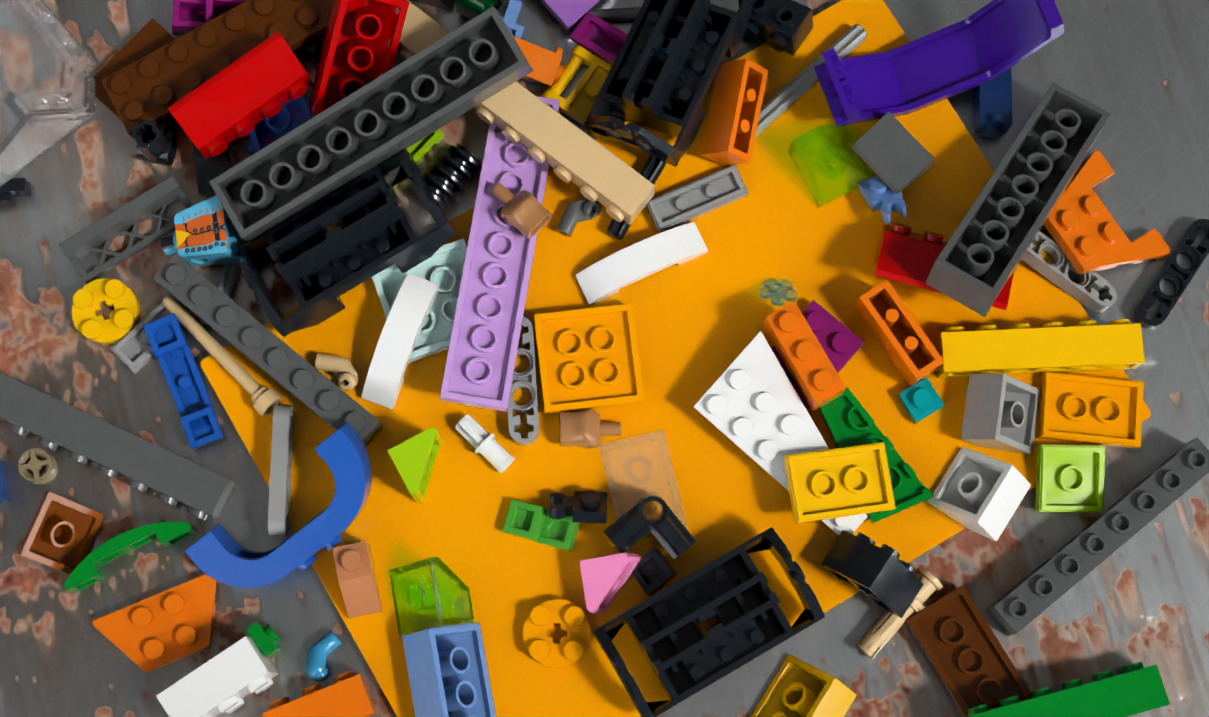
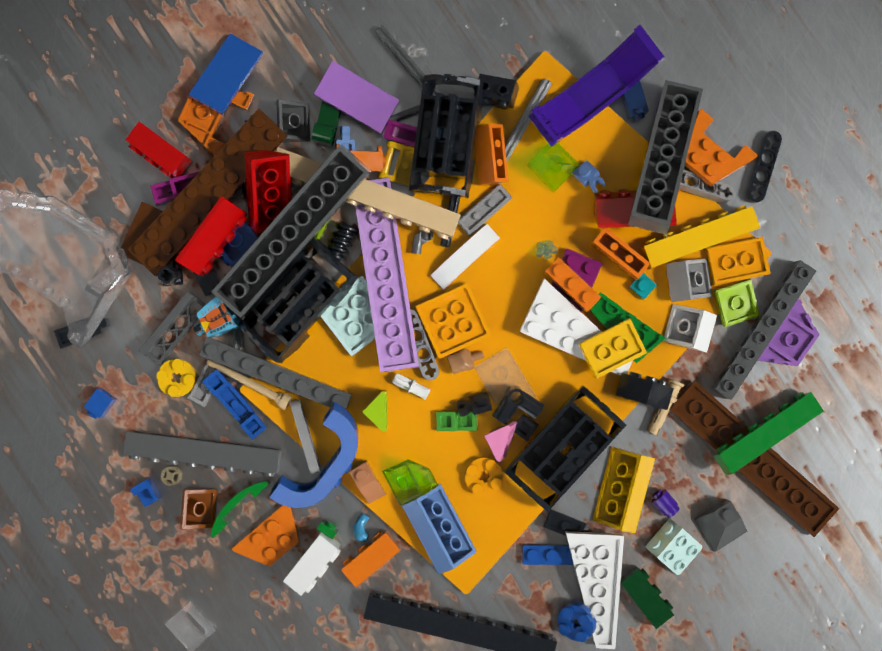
camera: 15 degrees left, 10 degrees up
tan arm [315,353,358,390] -> none
white slope [361,273,440,410] -> none
medium nougat piece [492,183,552,239] -> none
dark grey slope [851,111,935,195] -> none
none -> medium lavender wing [758,299,820,366]

